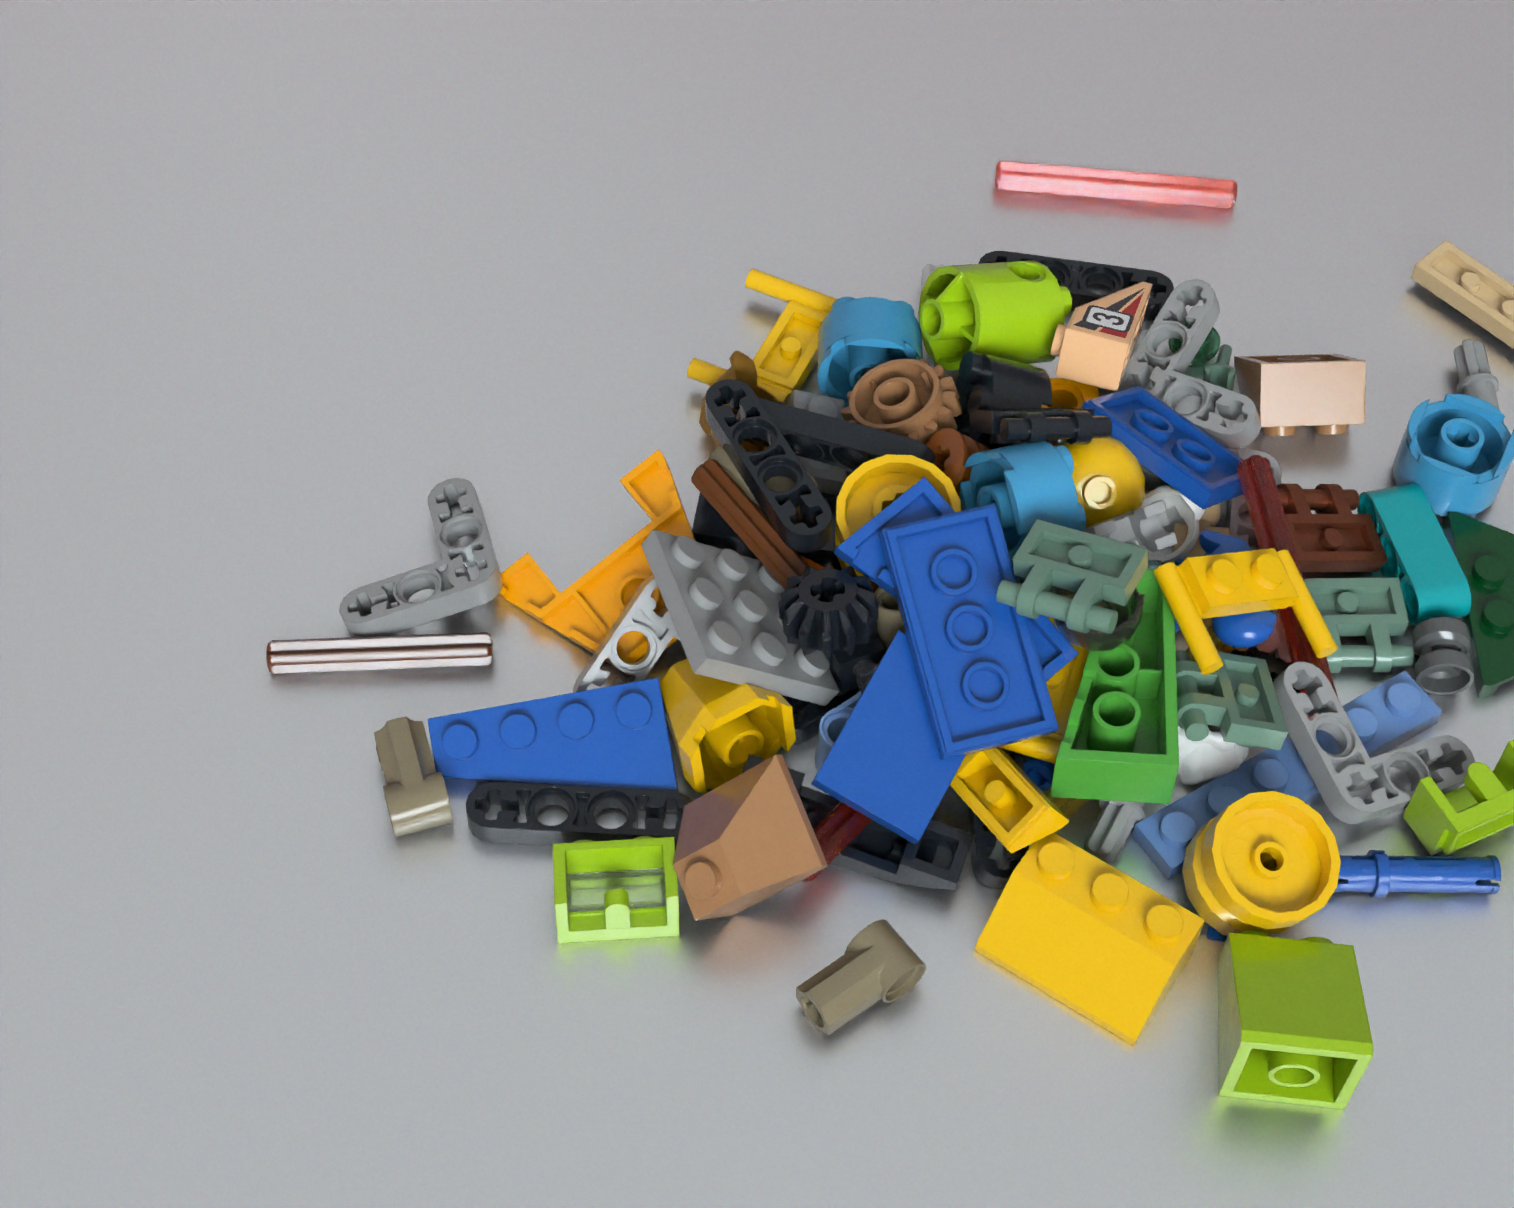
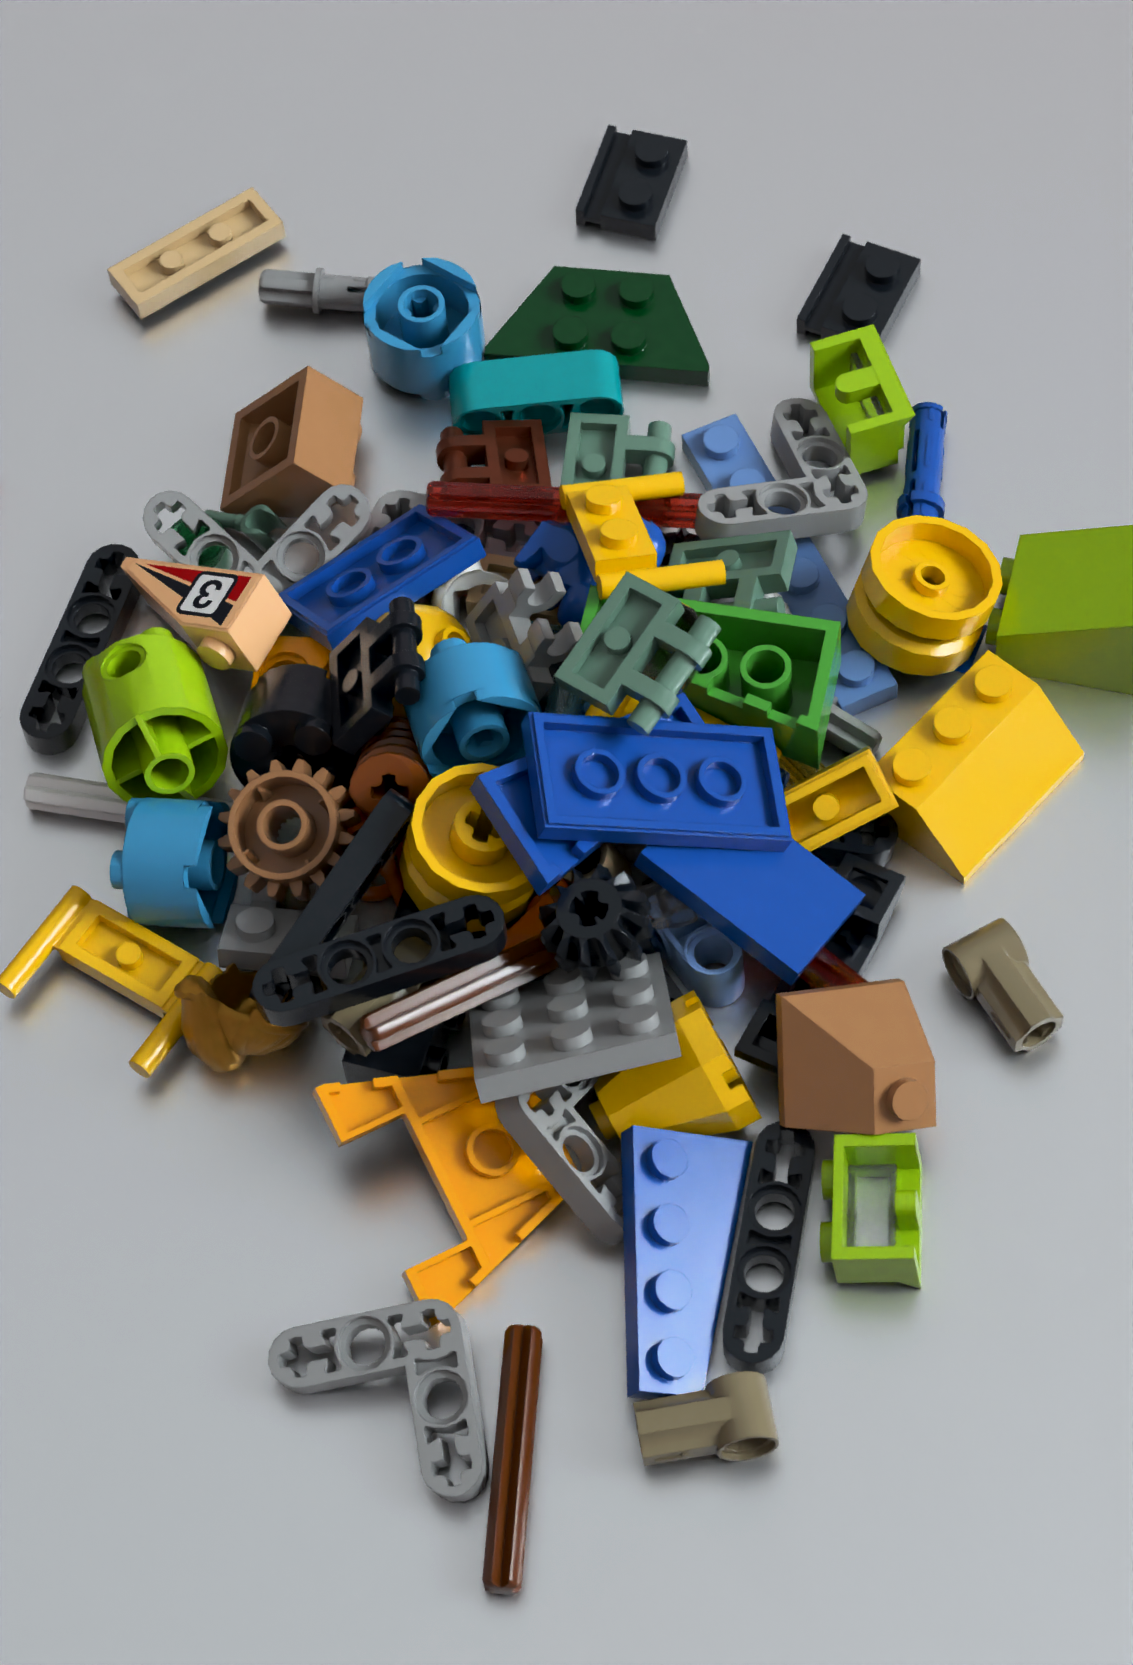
camera: 75 degrees left, 5 degrees up
dark grey wheel [1412,617,1474,695] -> none

